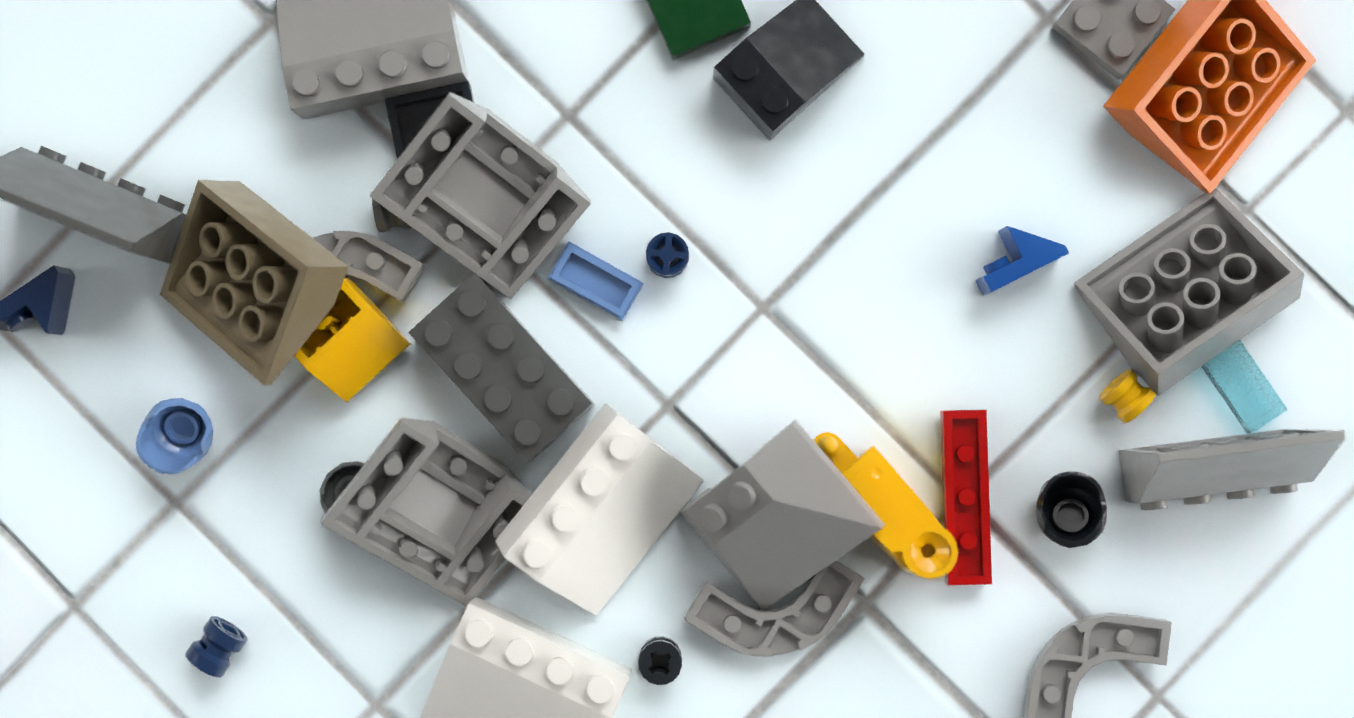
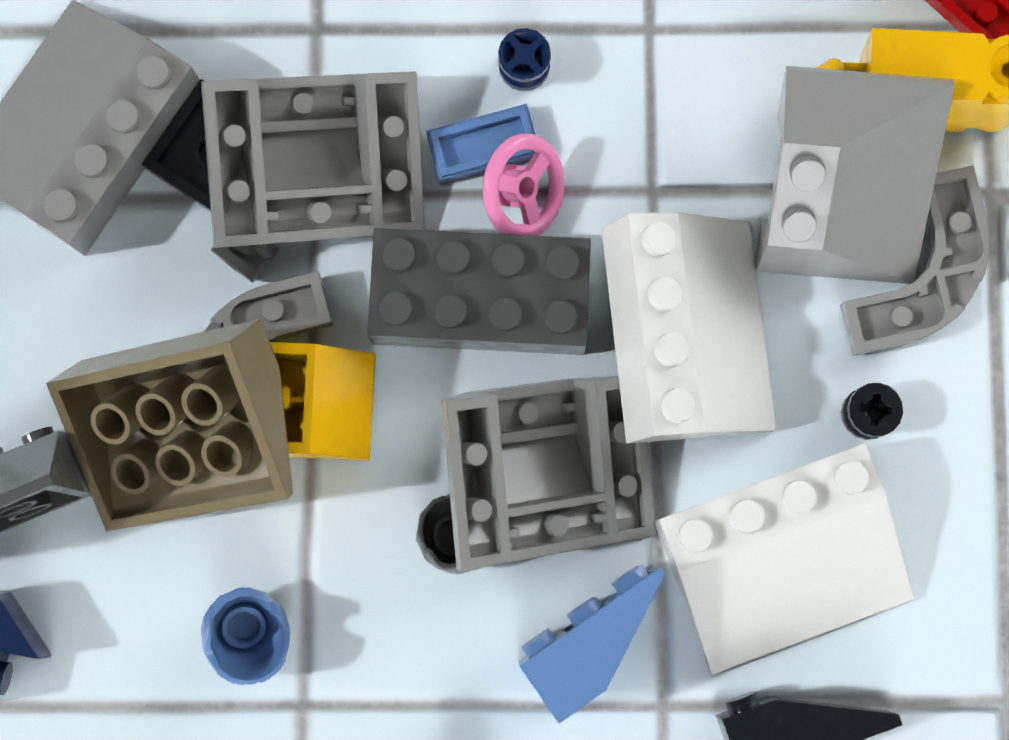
camera: 45 degrees left, 5 degrees down
none -> bright pink piece [483,133,564,236]
none -> medium blue slope [519,565,665,724]

